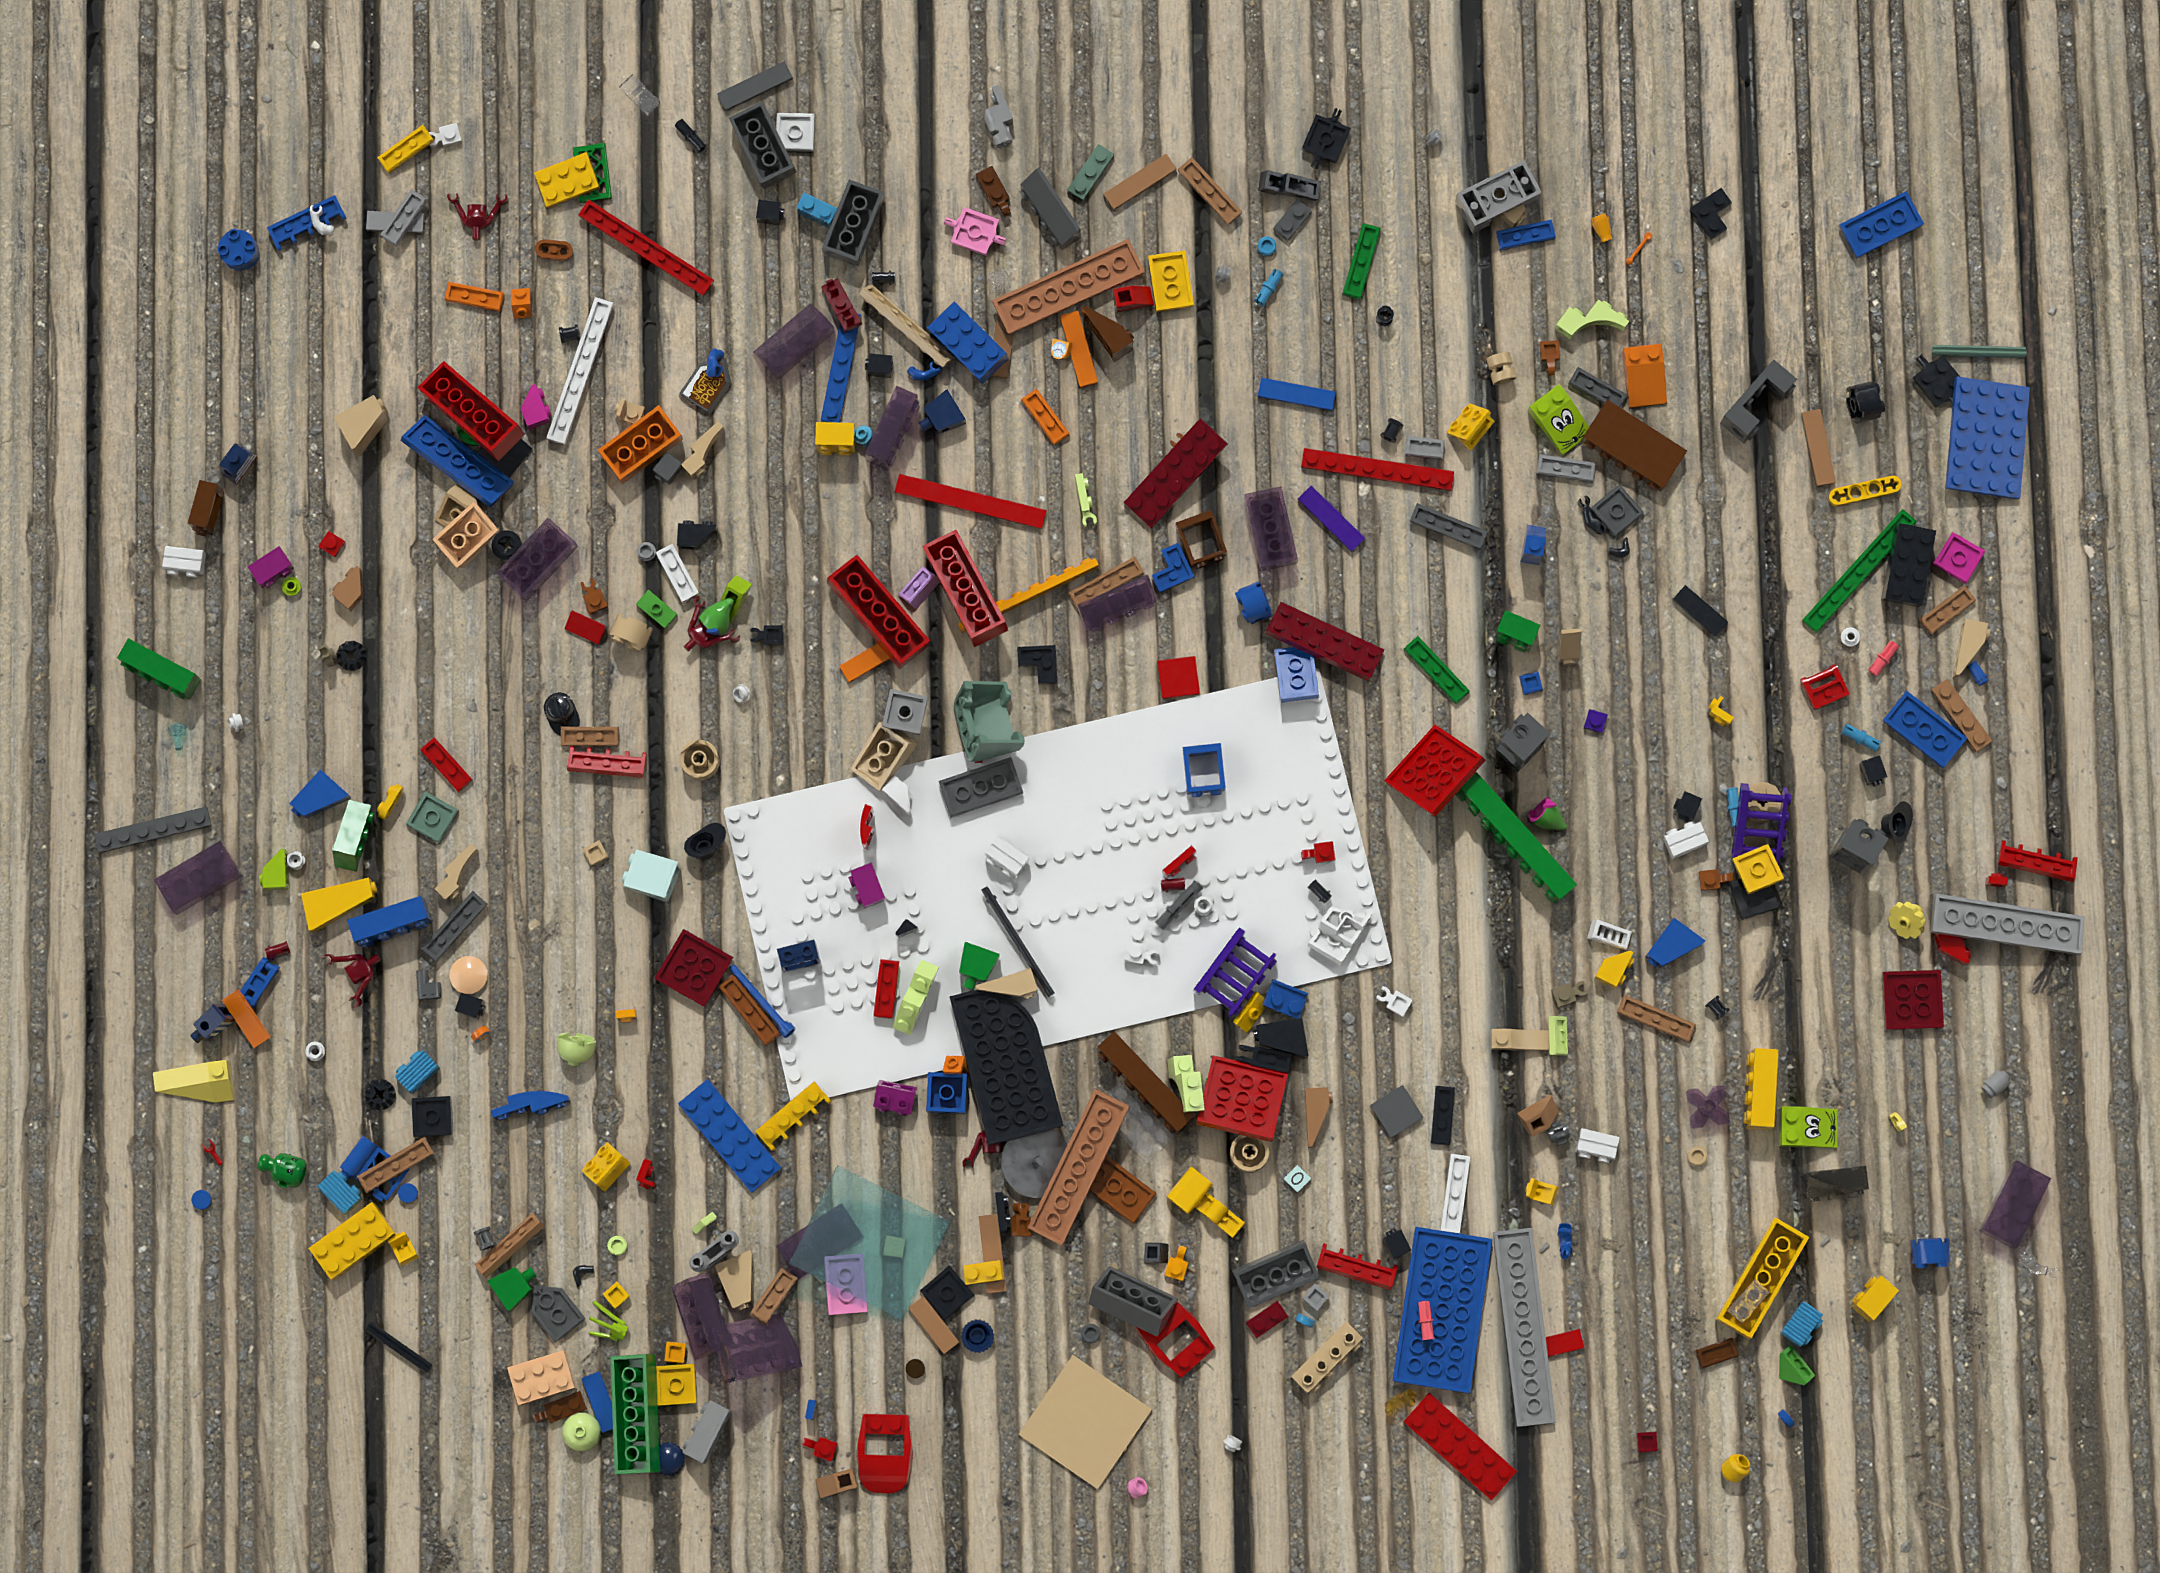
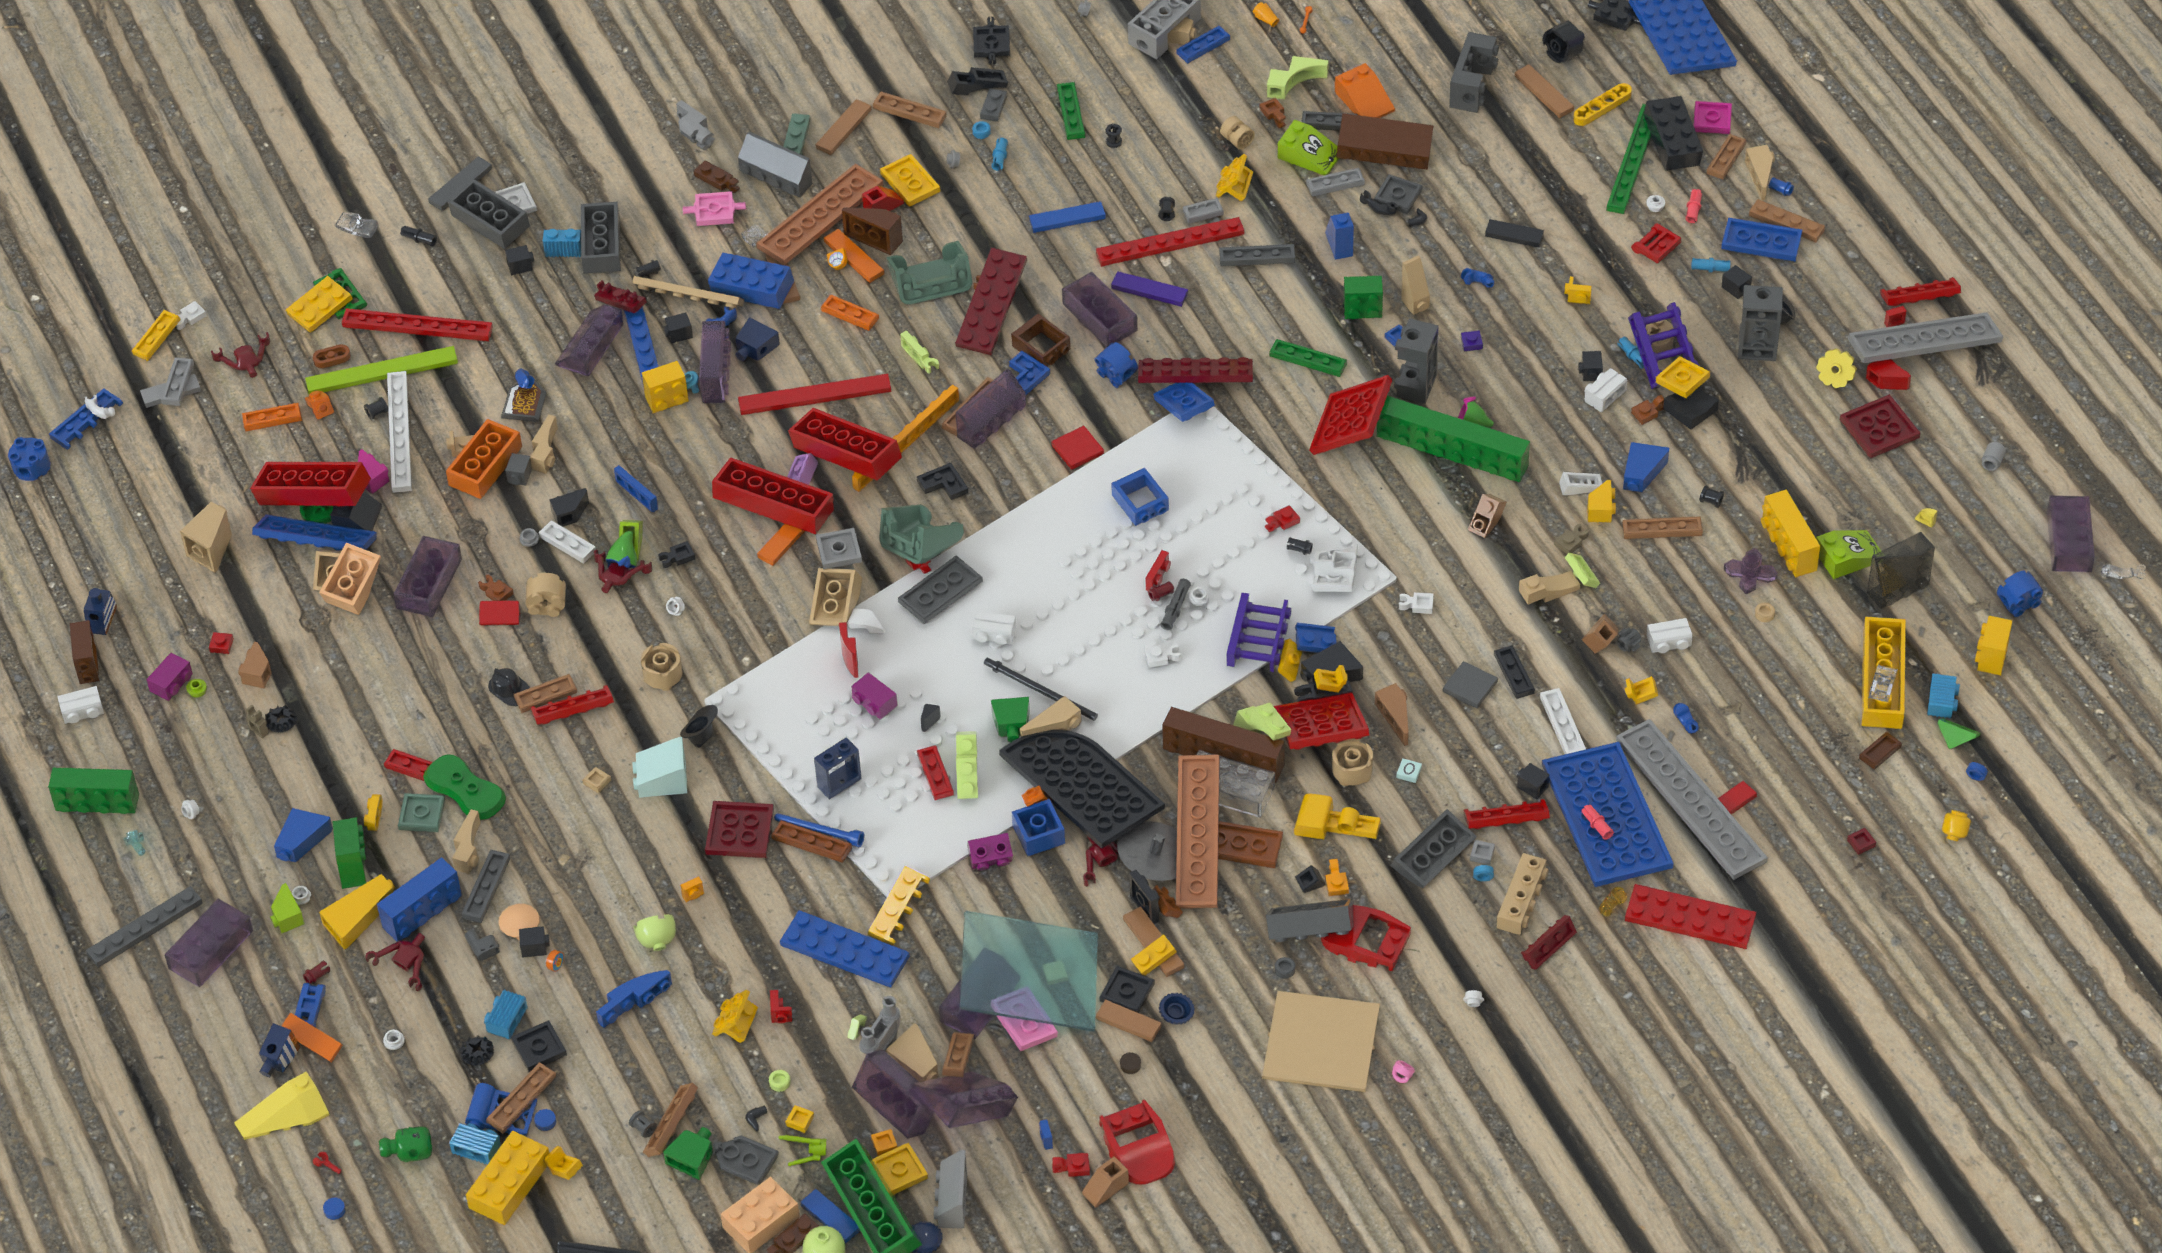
camera: 25 degrees left, 30 degrees down
black gear [491,530,522,561] -> none
bright green plate [636,590,677,629] -> none
dark red plate [1245,1300,1289,1339] -> none
none -> lime tile [305,346,458,394]
none -> green plate [424,754,506,820]
none -> blue tile [614,465,658,512]
none -> sand green windscreen [886,241,972,304]
none -> yellow bracket [1314,665,1347,692]
none -> blue piece [1461,268,1495,288]
none -> medium nougat slope [1468,494,1507,538]
none -> dark red plate [1521,915,1577,970]

